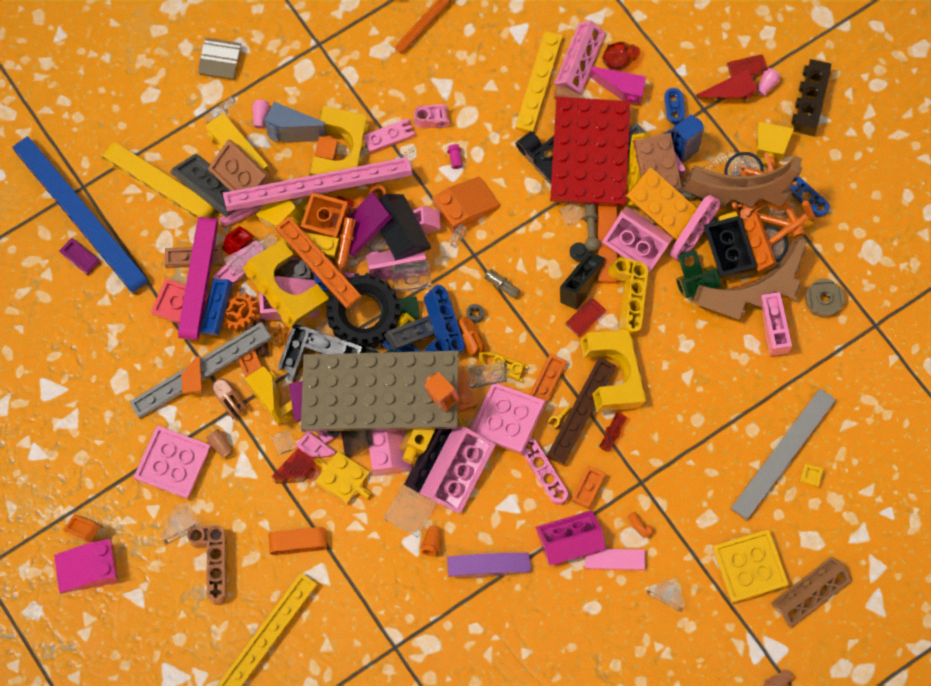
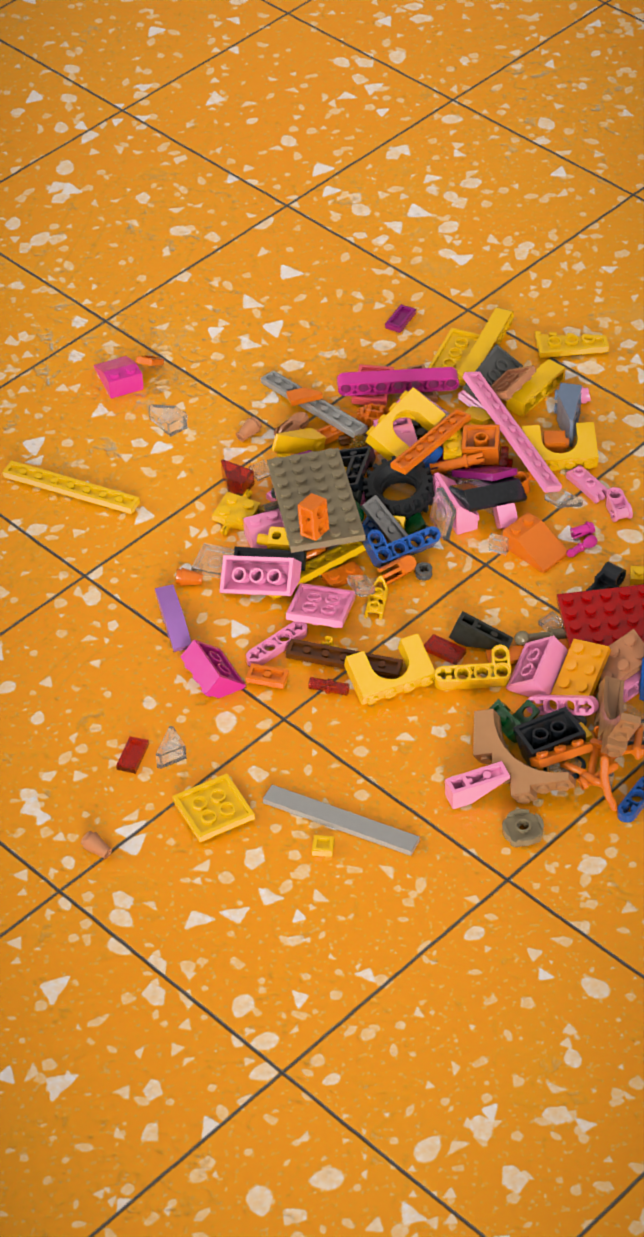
camera: 80 degrees right, 25 degrees down
blue beam [12,136,148,294] -> none
bright pink plate [133,425,211,500] -> none
nougat beam [187,525,227,605] -> none
dark tan slope [198,38,242,79] -> none
blue plate [199,279,233,335] -> none
clear tile [205,96,236,124] -> none
red bracket [222,226,254,258] -> none
orange beam [268,527,327,555] -> none
bright pink tile [295,431,336,459] -> none
dark tan axle [484,269,520,298] -> none
orange tile [529,353,567,429] -> none
pearl dark grey plate [570,243,588,261] -> none
bright pink tile [585,549,645,571] -> none
orange arm [628,512,653,538] -> none
medium nougat fence [771,556,852,628] -> none
none -> clear red tile [116,736,149,774]
none -> yellow tile [428,328,480,373]
none -> yellow wing [535,331,609,358]
none -> dark pink piece [567,535,598,558]

